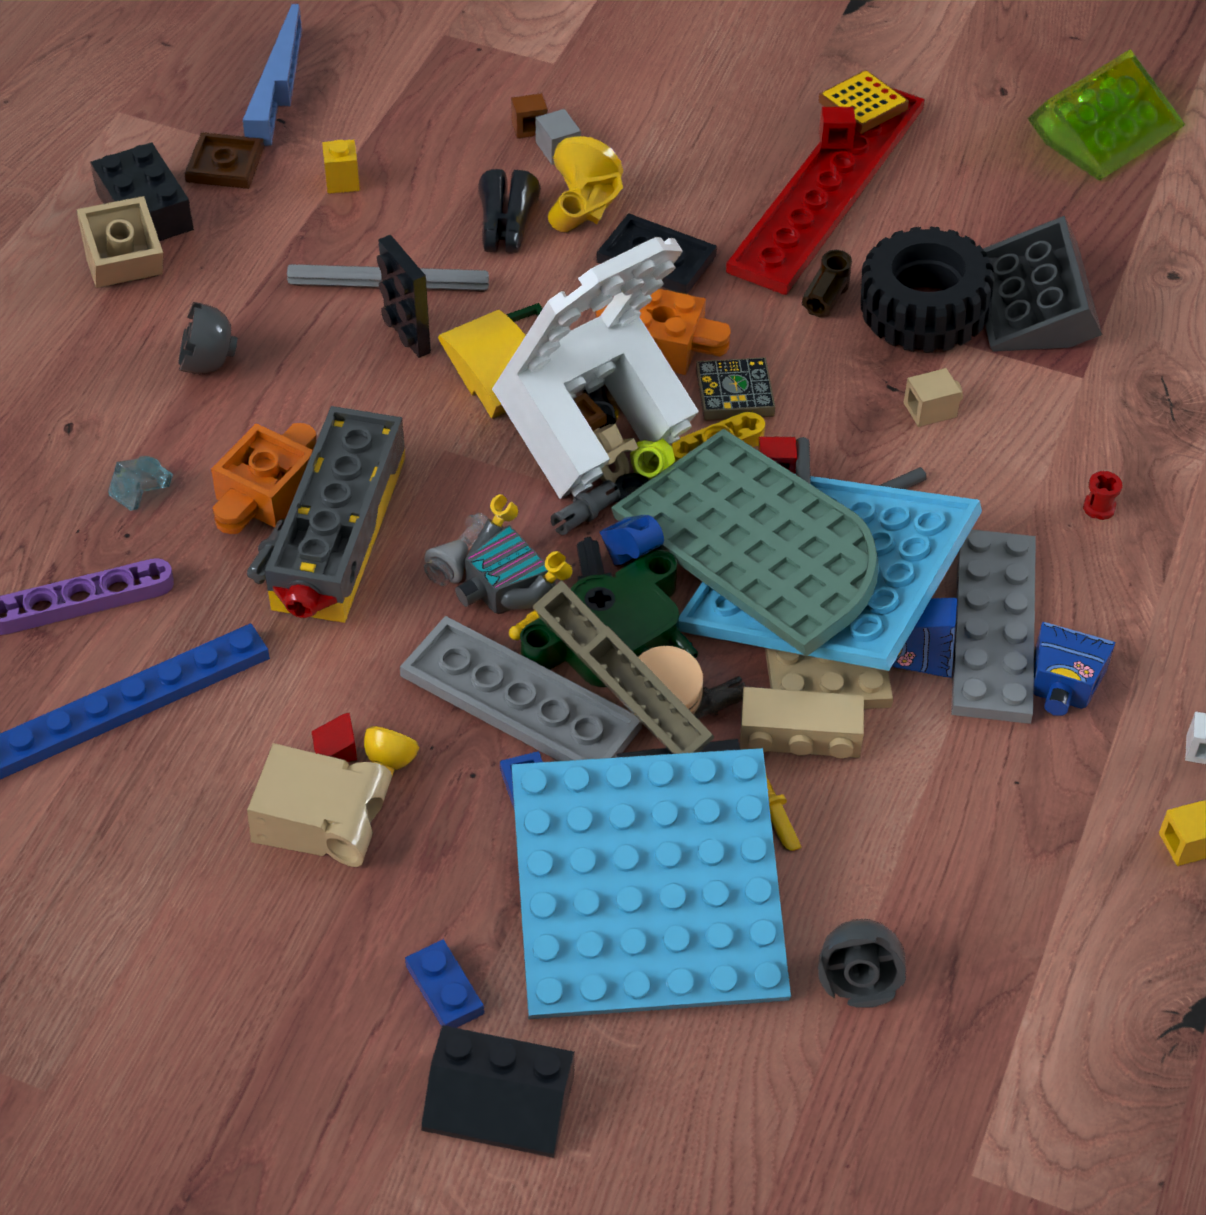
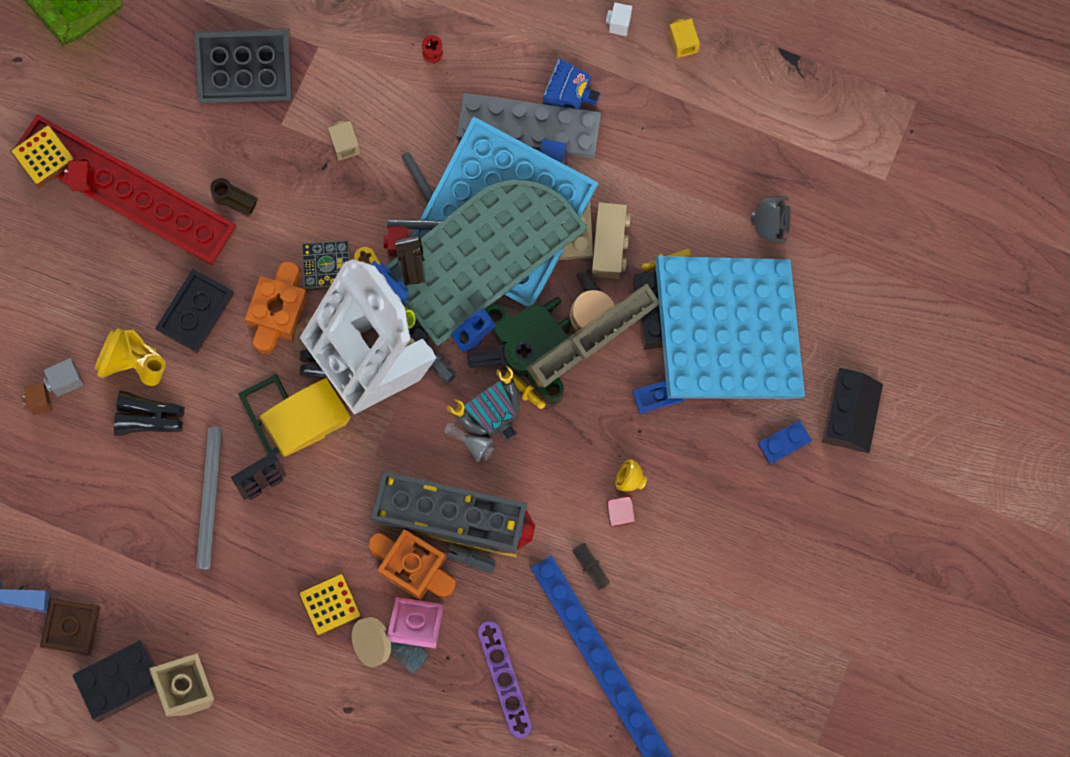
camera: 90 degrees left, 25 degrees up
dark grey cylinder [179,302,238,374] -> none
tan piece [247,743,392,867] -> none
yellow brick [322,139,360,194] -> none
light grey plate [400,616,642,761] -> none
black tyre [861,226,994,353] -> none
none -> yellow tile [298,572,363,638]
none -> tan tile [352,617,391,667]
none -> blue plate [370,261,409,304]
none -> bright pink tile [387,597,444,648]
none -> dark brown piece [395,236,426,286]
none -> clear smoke axle [572,543,610,590]

